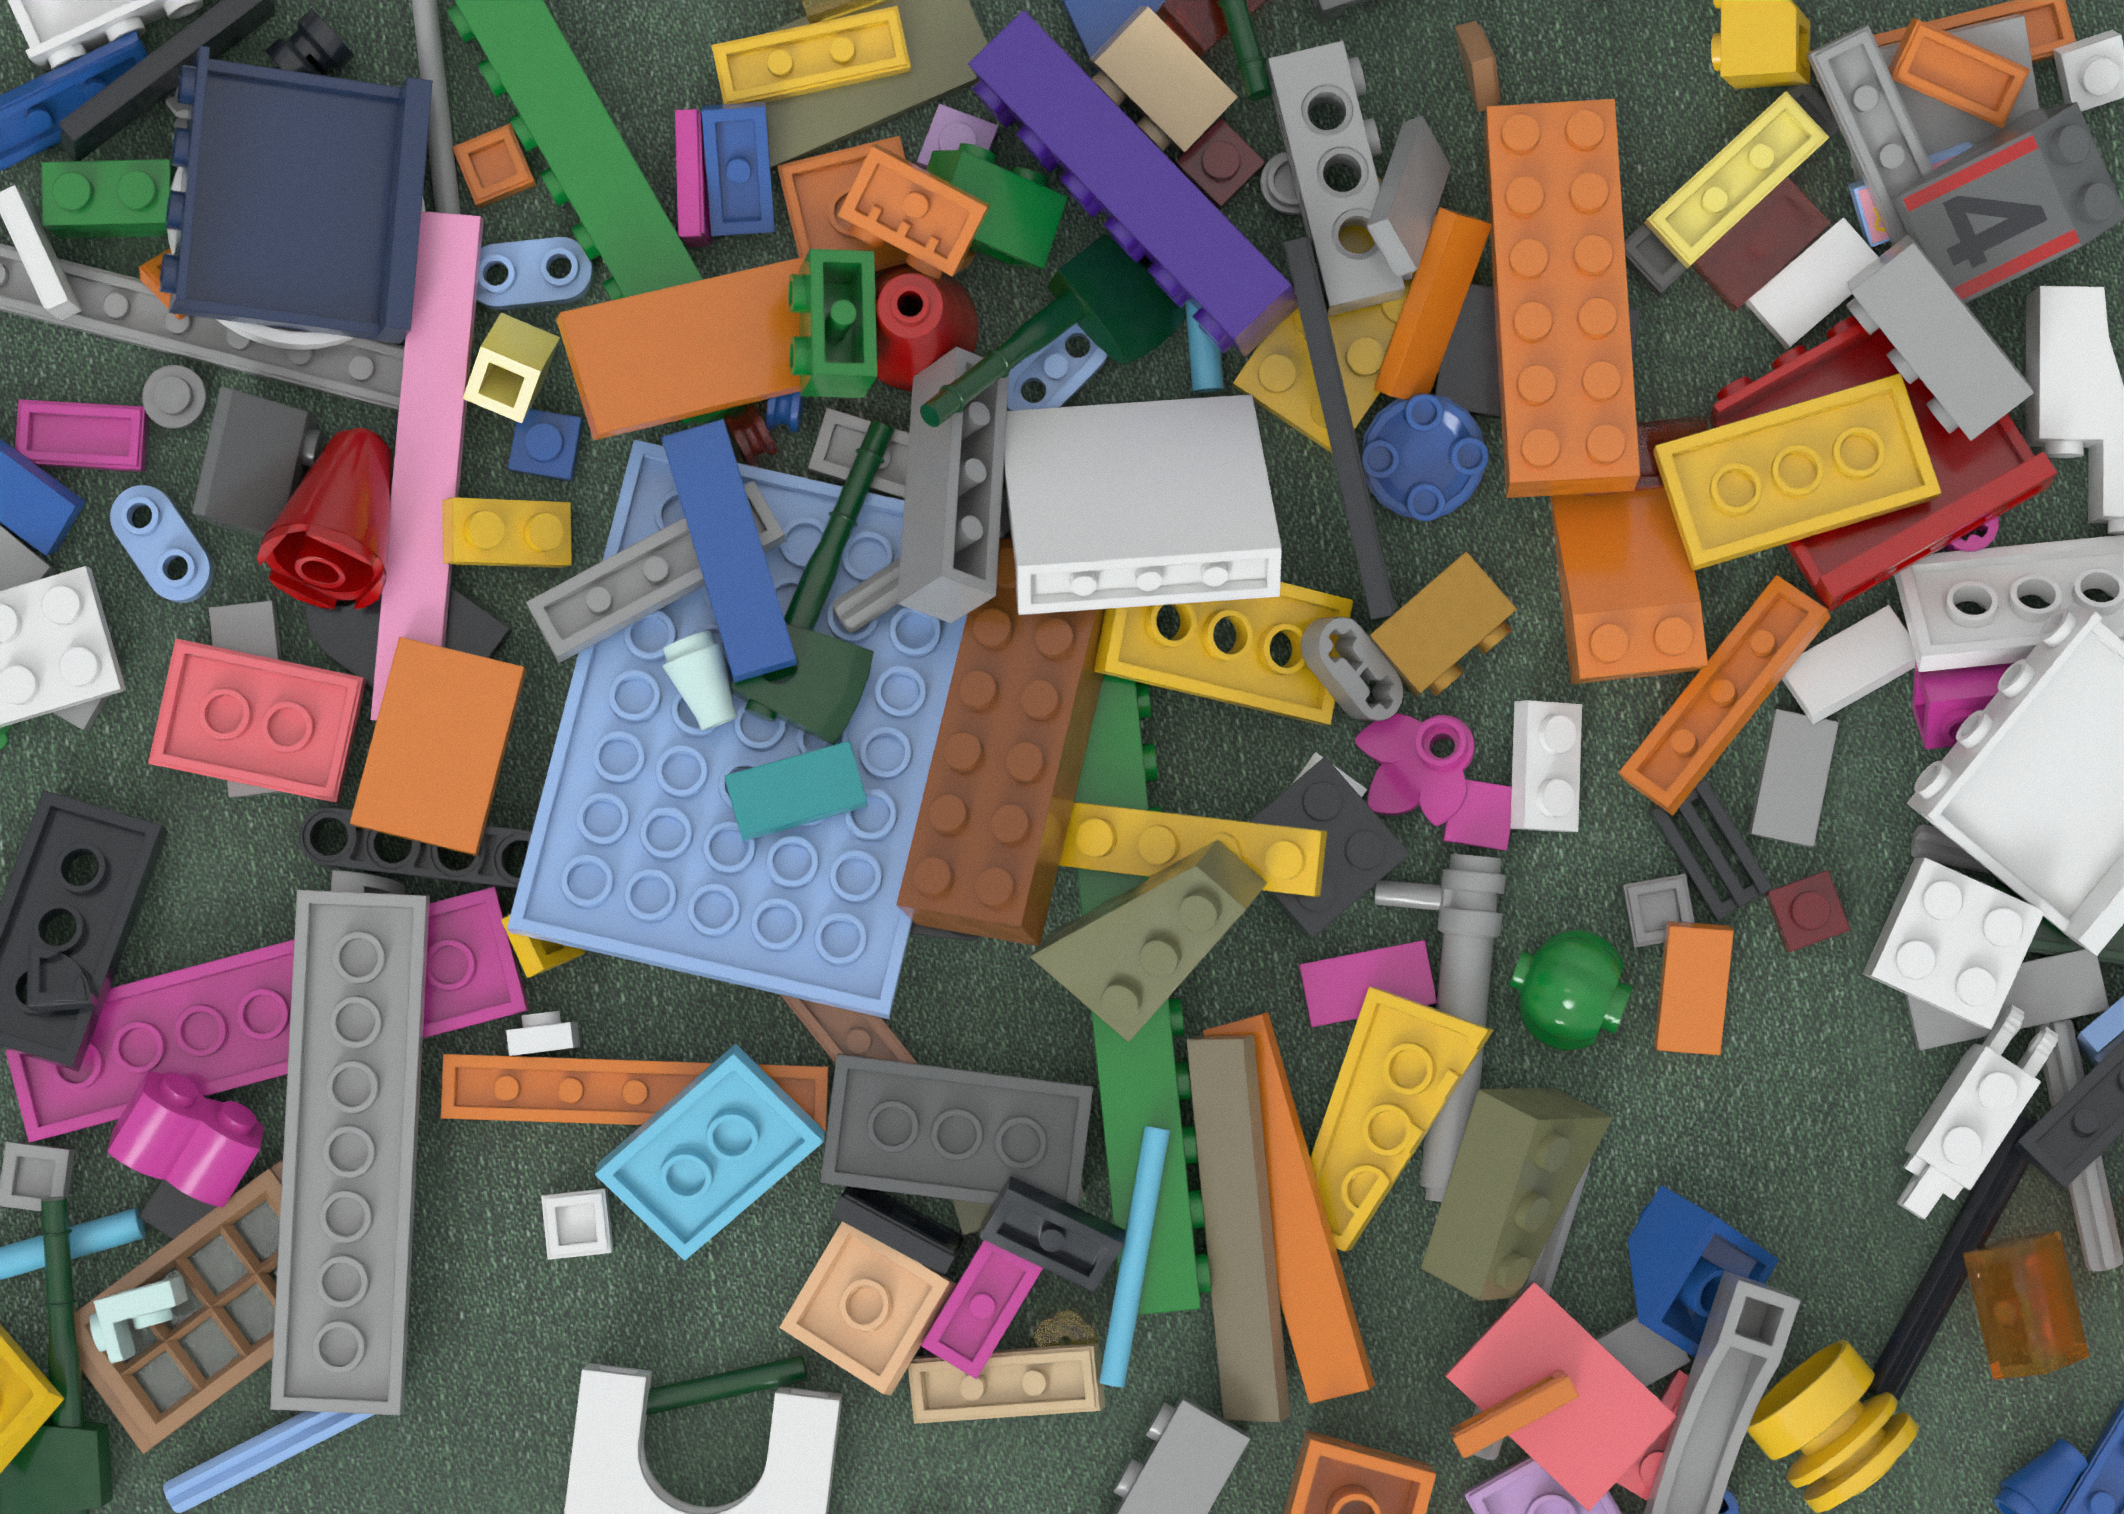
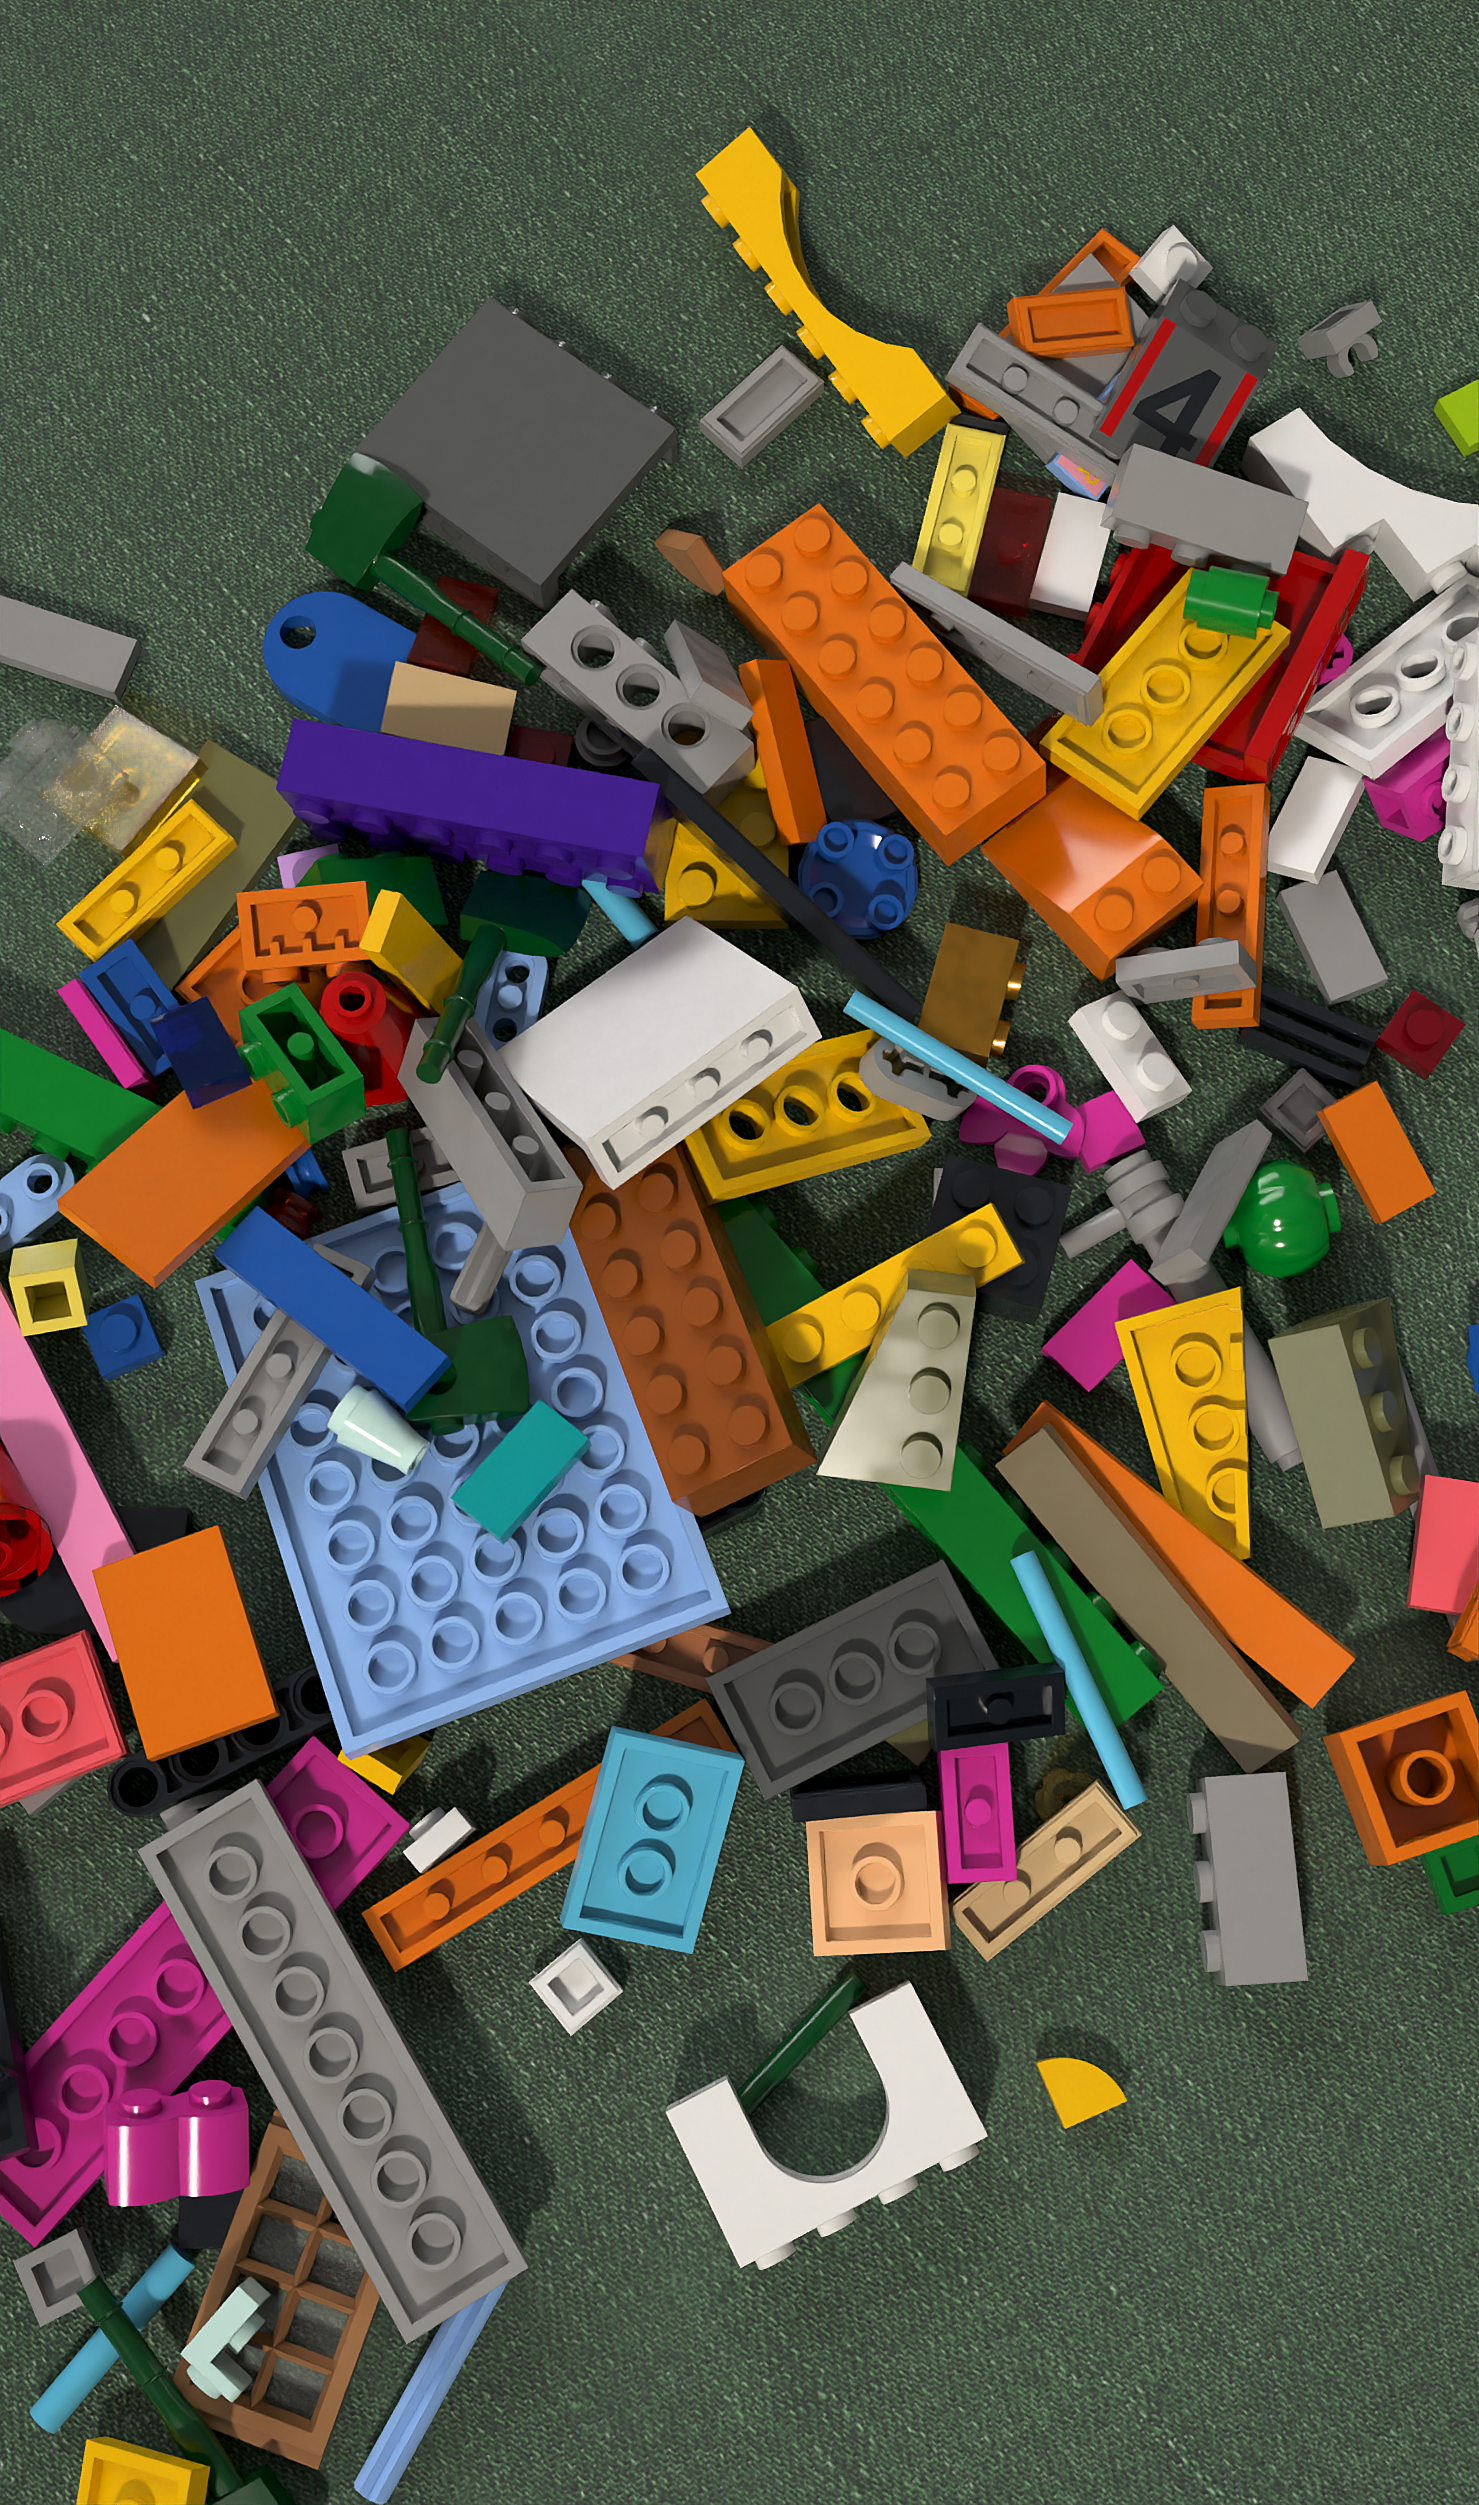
camera: 30 degrees left, 10 degrees down
yellow plate [442,497,572,568] -> none
none -> clear blue tile [148,996,253,1110]
none -> yellow tile [359,889,463,1018]
none -> medium azure bar [843,990,1073,1145]
none -> light grey tile [889,561,1104,727]
none -> light grey plate [1115,937,1257,1005]
none -> light grey tile [1148,1119,1272,1286]
none -> green brick [1183,566,1279,640]

